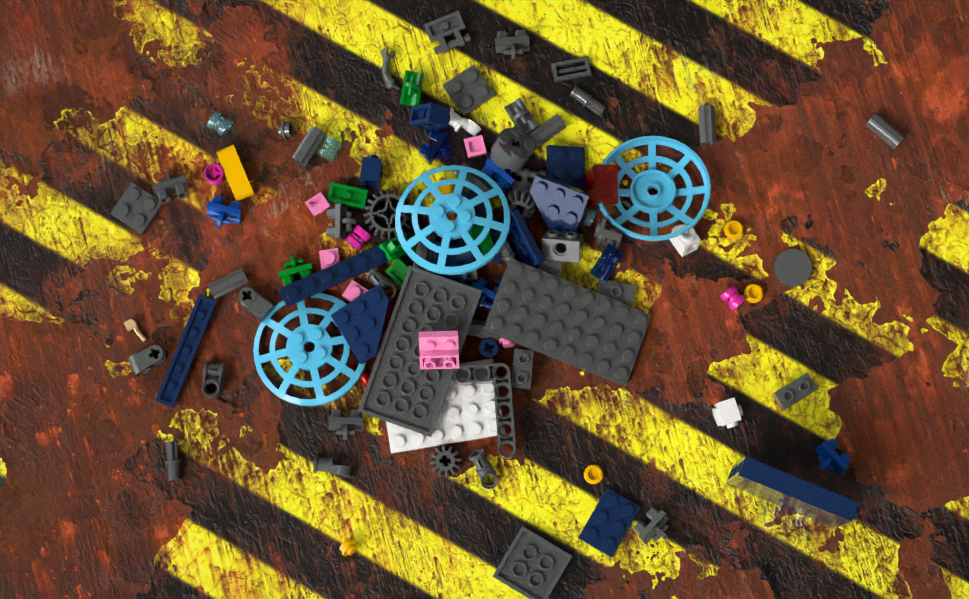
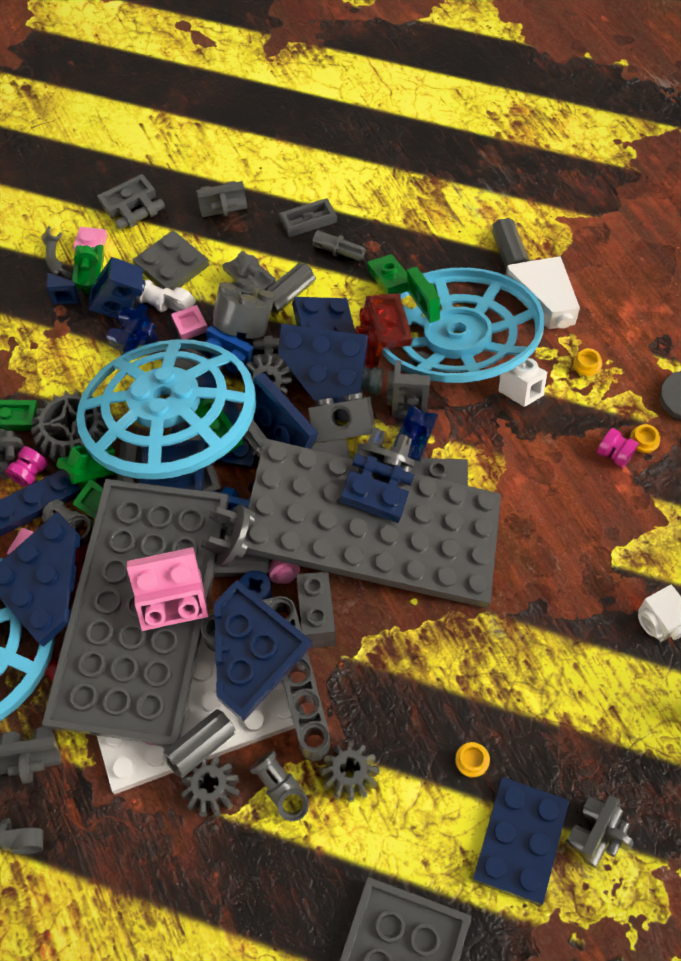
camera: 10 degrees left, 20 degrees down
dark blue brick [360,155,383,189] -> none
none -> dark blue slope [47,273,80,305]
none -> bright pink plate [73,227,108,251]
none -> dark grey axle [163,709,236,778]
none -> dark grey plate [201,505,255,567]
none -> dark blue plate [214,580,313,722]
none -> dark grey gear [321,741,379,803]
none -> dark blue plate [339,454,415,523]
none -> dark grey plate [355,427,415,472]
none -> green plate [367,254,408,297]
none -> green plate [406,266,440,323]
none -> white slope [506,256,580,329]

